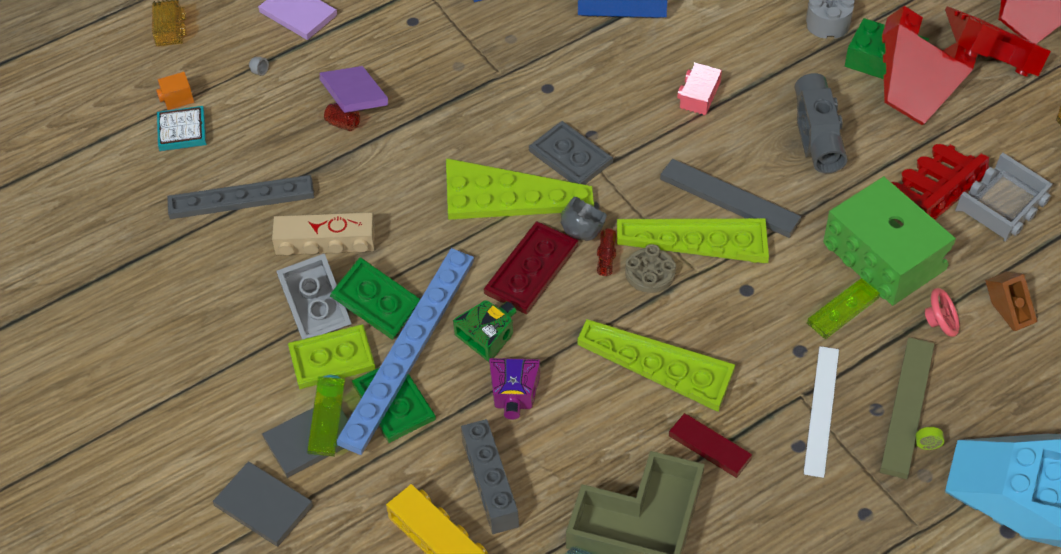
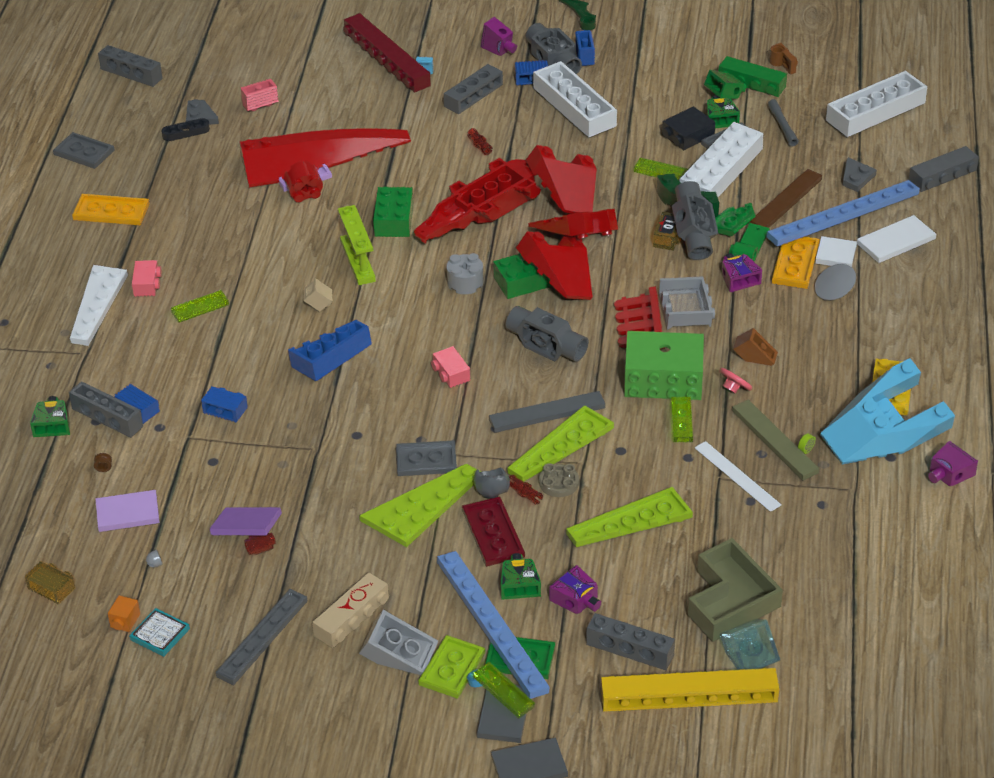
camera: 50 degrees left, 10 degrees down
green tile [330,257,420,340] -> none
dark red tile [669,413,752,478] -> none

